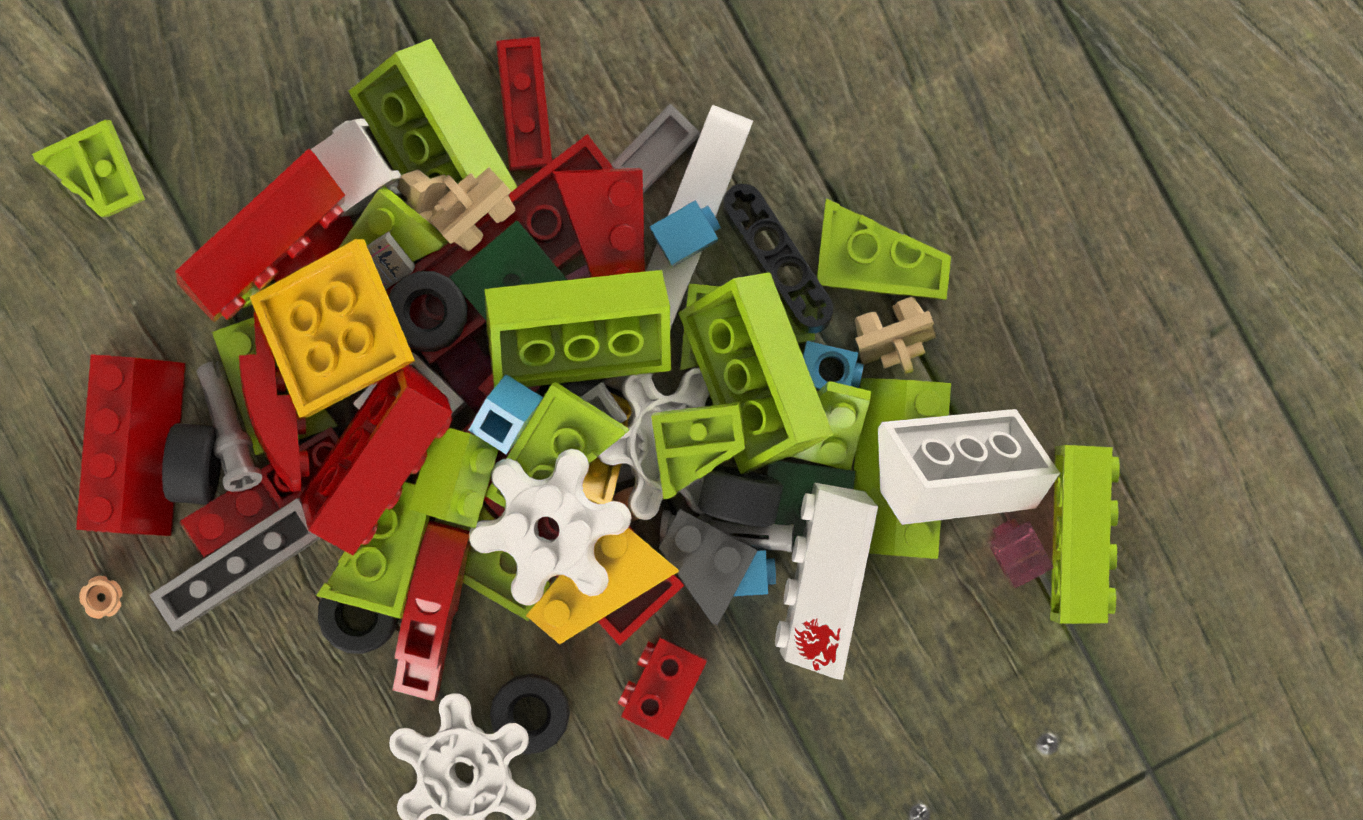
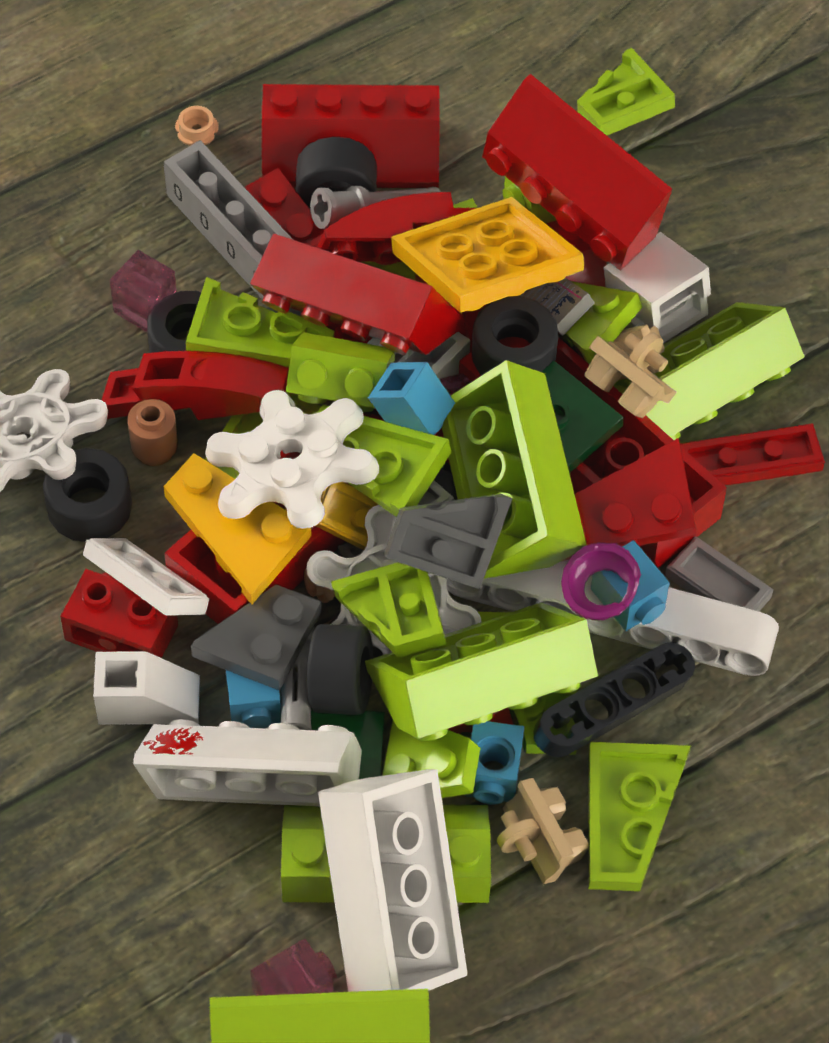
camera: 85 degrees right, 30 degrees down
none -> white tile [83,538,209,616]
none -> white slope [94,651,200,725]
none -> clear pink brick [110,250,177,332]
none -> nougat brick [127,399,178,466]
none -> dark grey wing [383,494,512,589]
none -> magenta piece [561,542,641,620]

